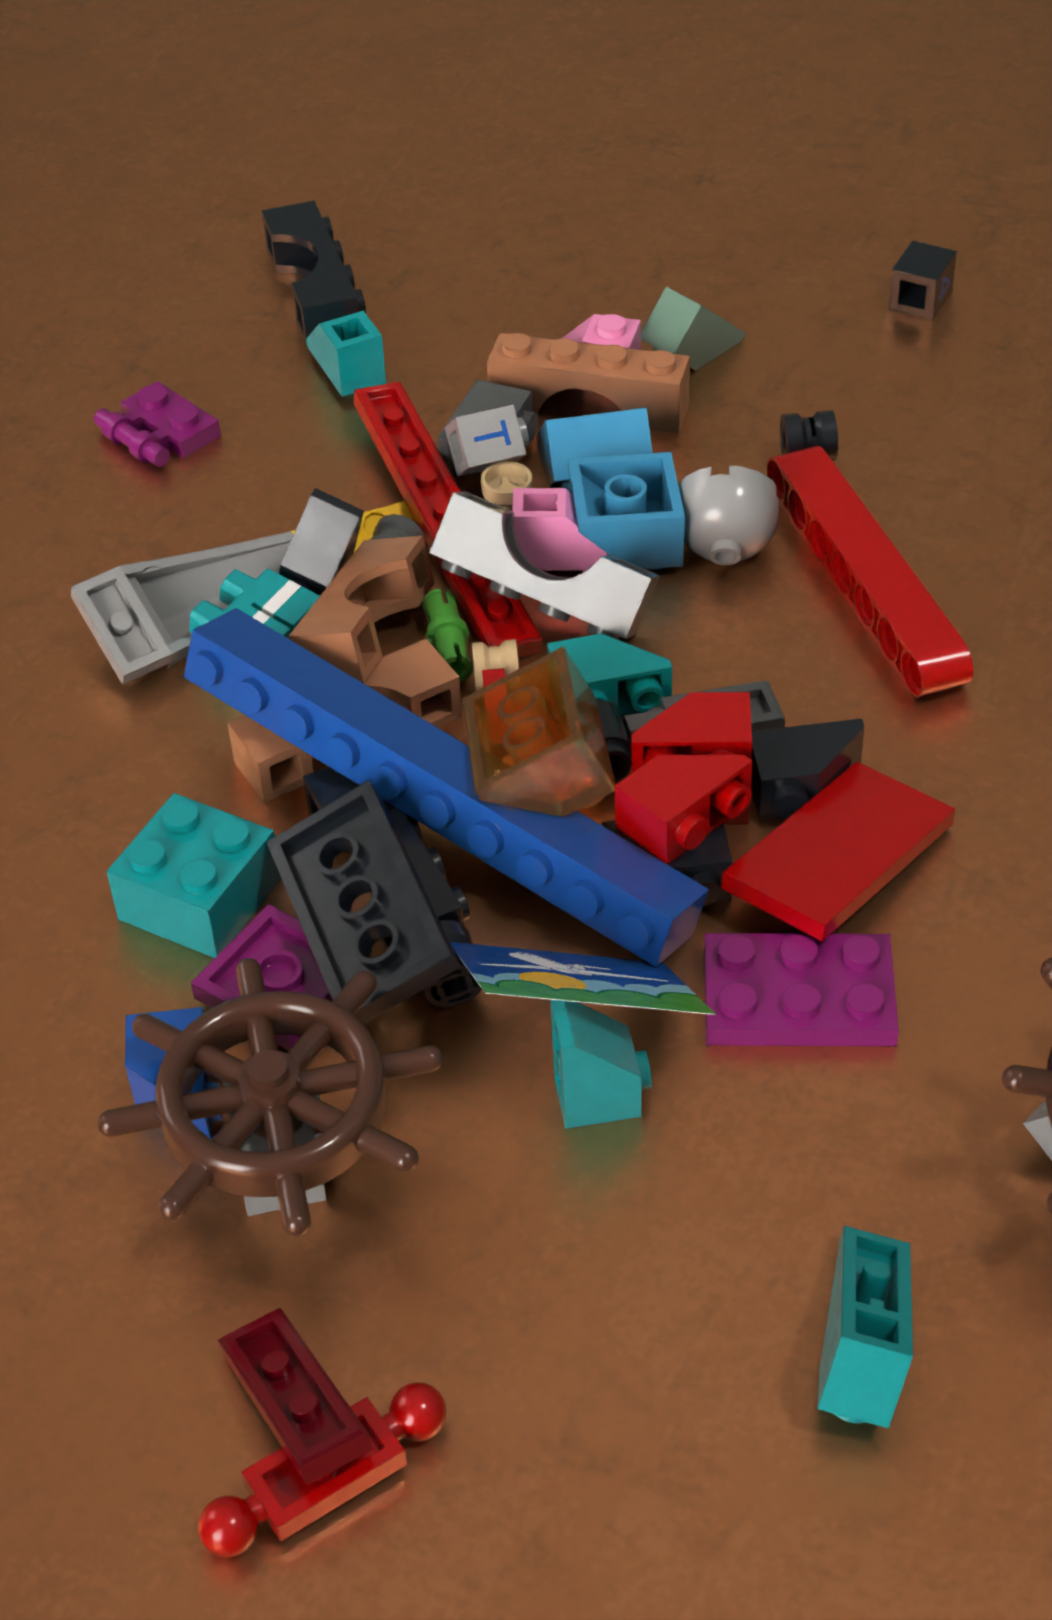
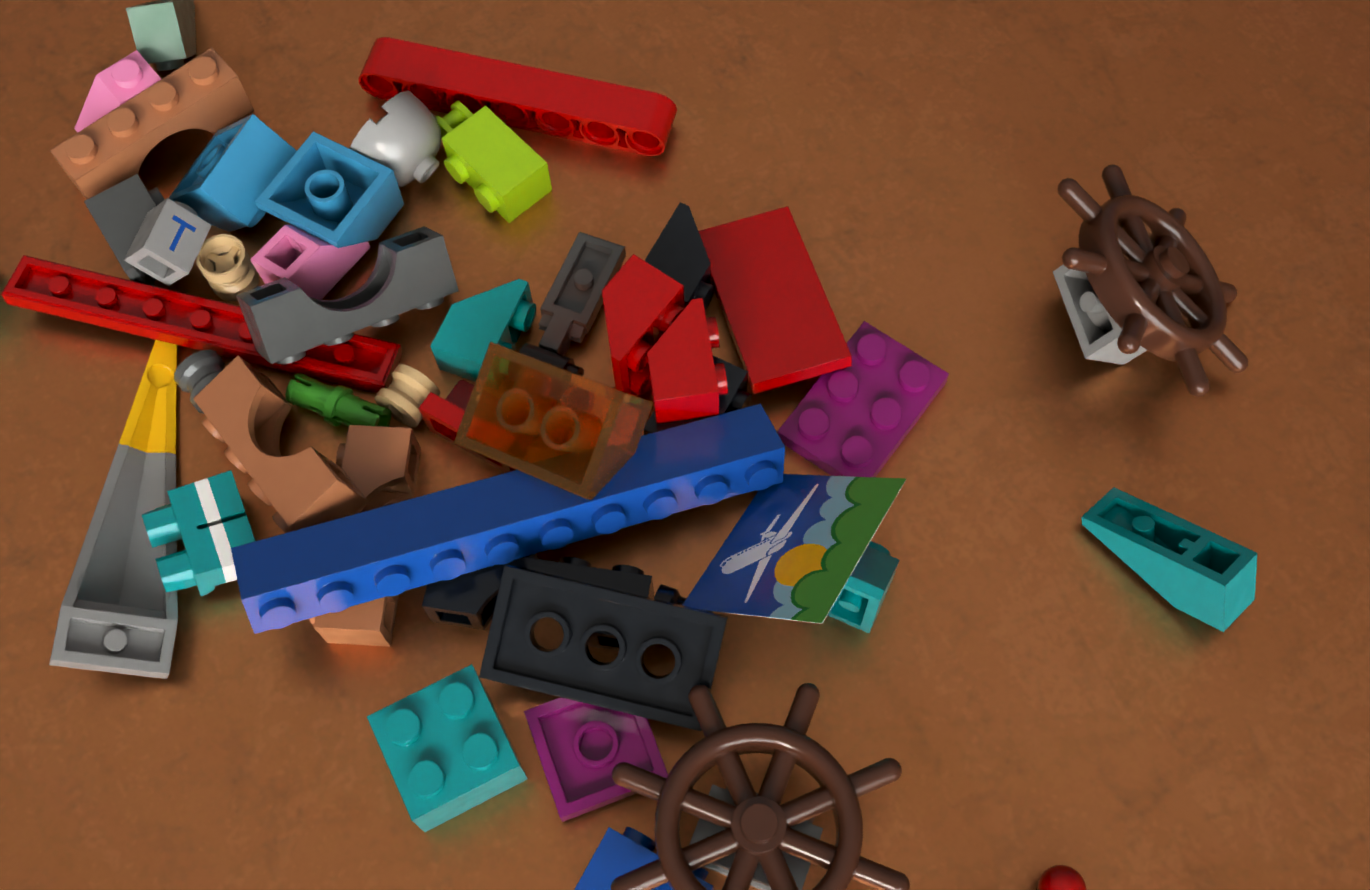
camera: 55 degrees left, 20 degrees up
slope [279,488,364,596] -> none
black wheel [780,410,838,461] -> none
none -> lime brick [435,101,552,223]

